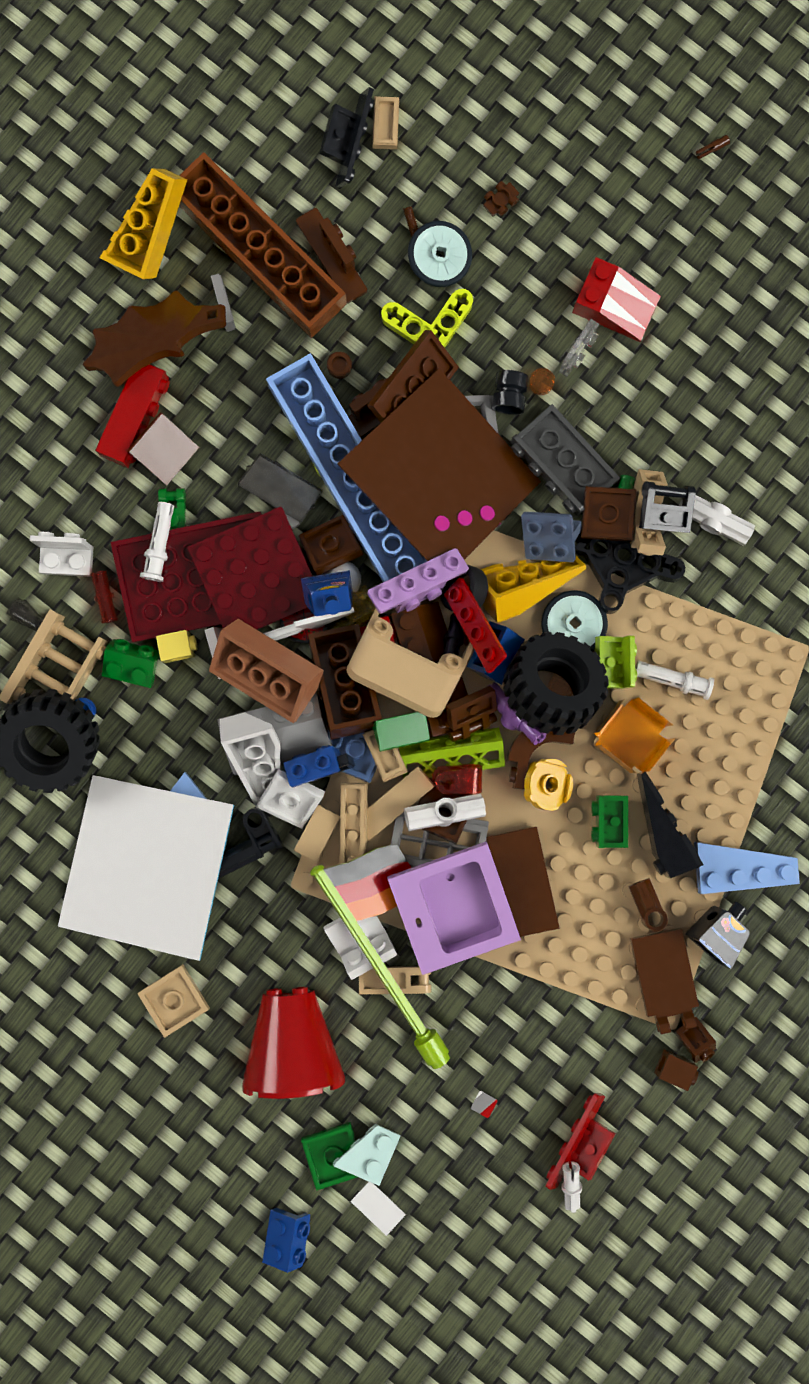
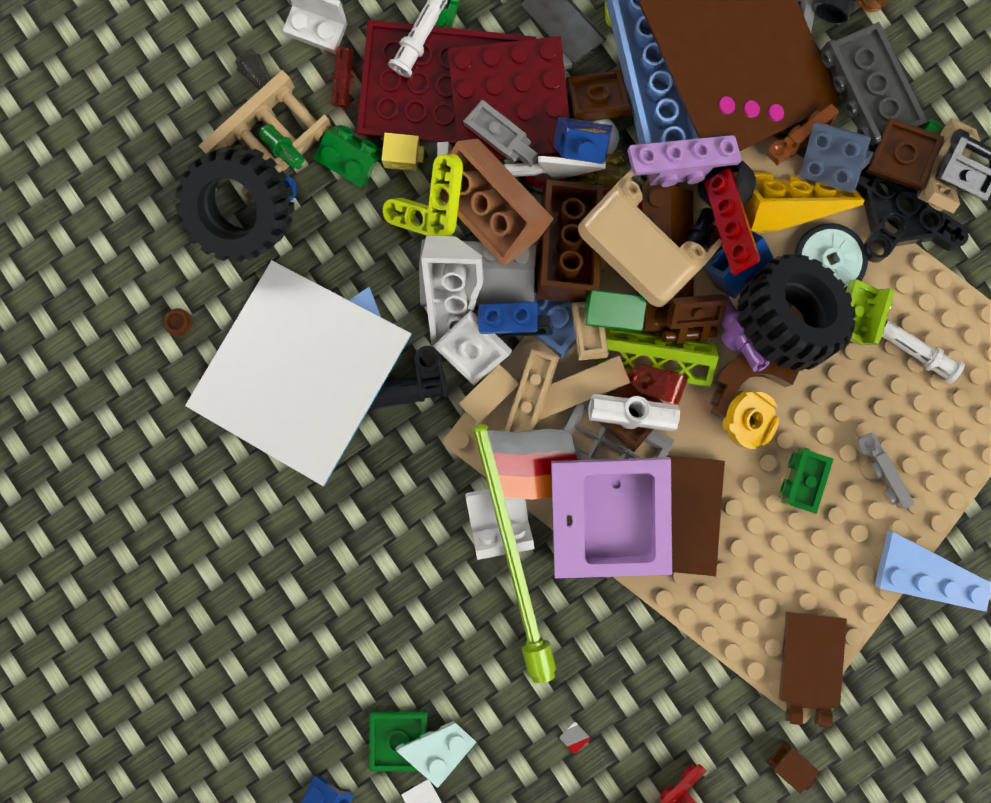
camera: 20 degrees right, 0 degrees up
tan plate [137,964,210,1038] -> none
red cone [242,987,345,1099] -> none
tan plate [359,965,431,994] -> none
light orange piece [594,697,675,773] -> none
reddish brown piece [628,878,668,932] -> none
black wedge [636,772,704,878] -> none
reddish brown bracket [675,1017,716,1064] -> none
torso [685,902,750,969] -> none
none -> reddish brown plate [163,308,193,337]
none -> green axle [259,124,305,169]
none -> neon yellow beam [383,153,463,236]
none -> light grey hinge [463,100,538,167]
none -> dark orange hinge [766,104,838,166]
none -> light grey hinge [856,432,914,509]

